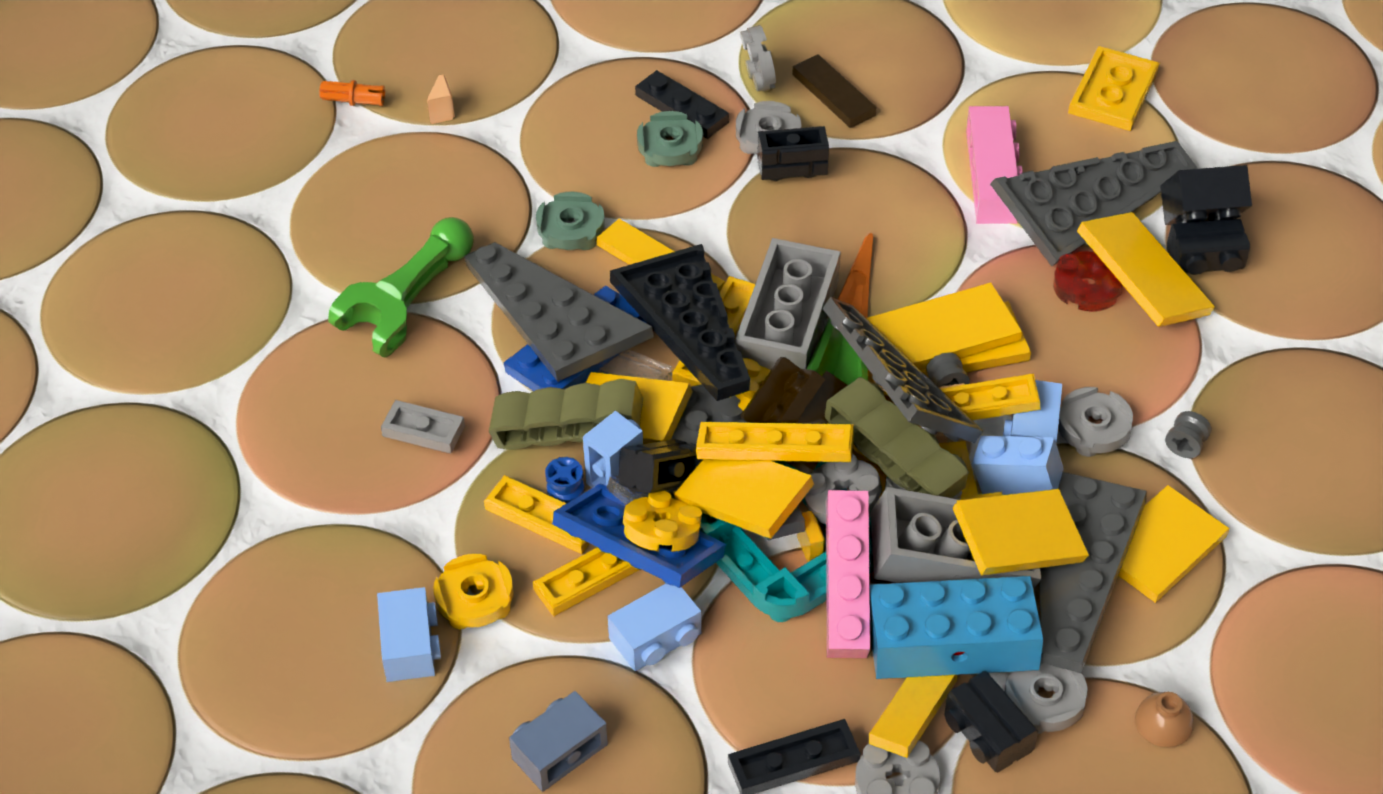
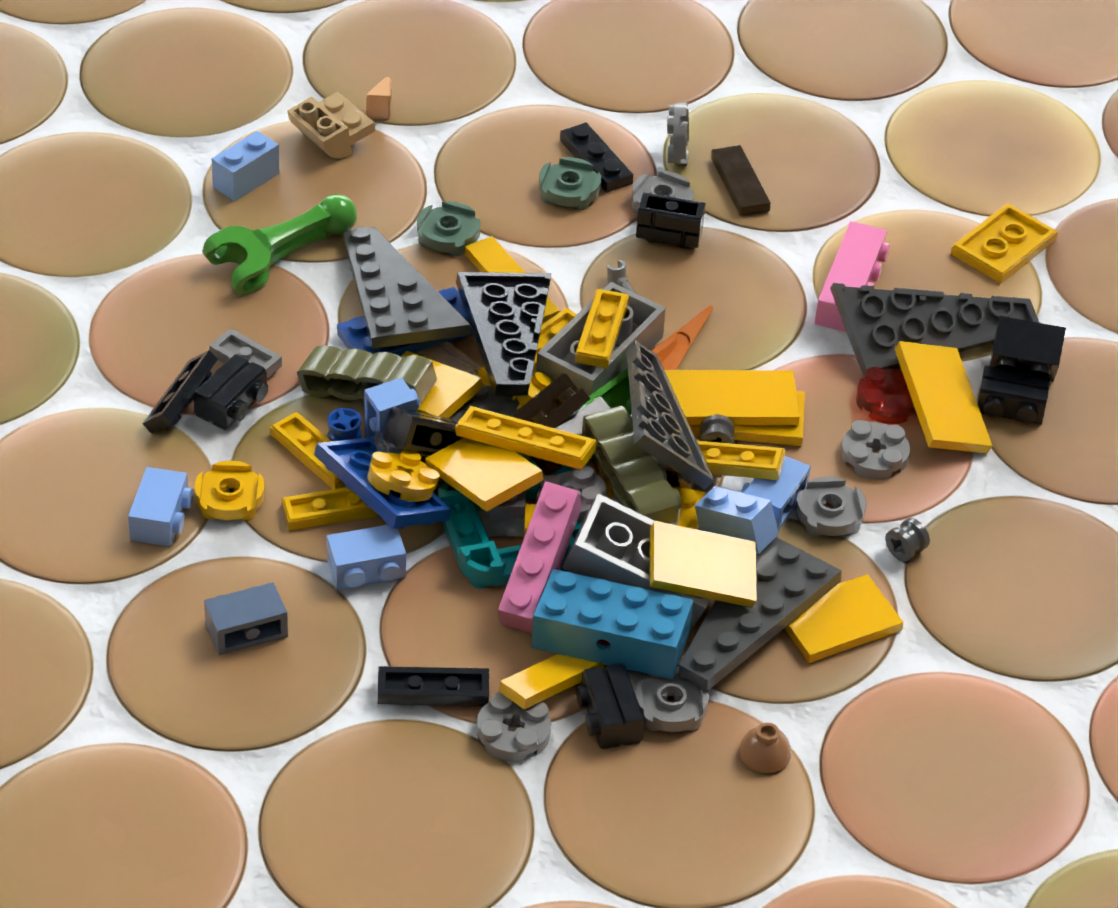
camera: 15 degrees right, 5 degrees down
orange axle [319,80,385,107] -> none
none -> black plate [142,350,218,433]
none -> black brick [193,354,268,430]
none -> light blue brick [211,131,280,202]
none -> tan brick [287,91,375,159]
none -> yellow tile [575,289,629,369]
none -> light grey hand [607,260,636,293]
none -> light grey plate [841,420,910,479]

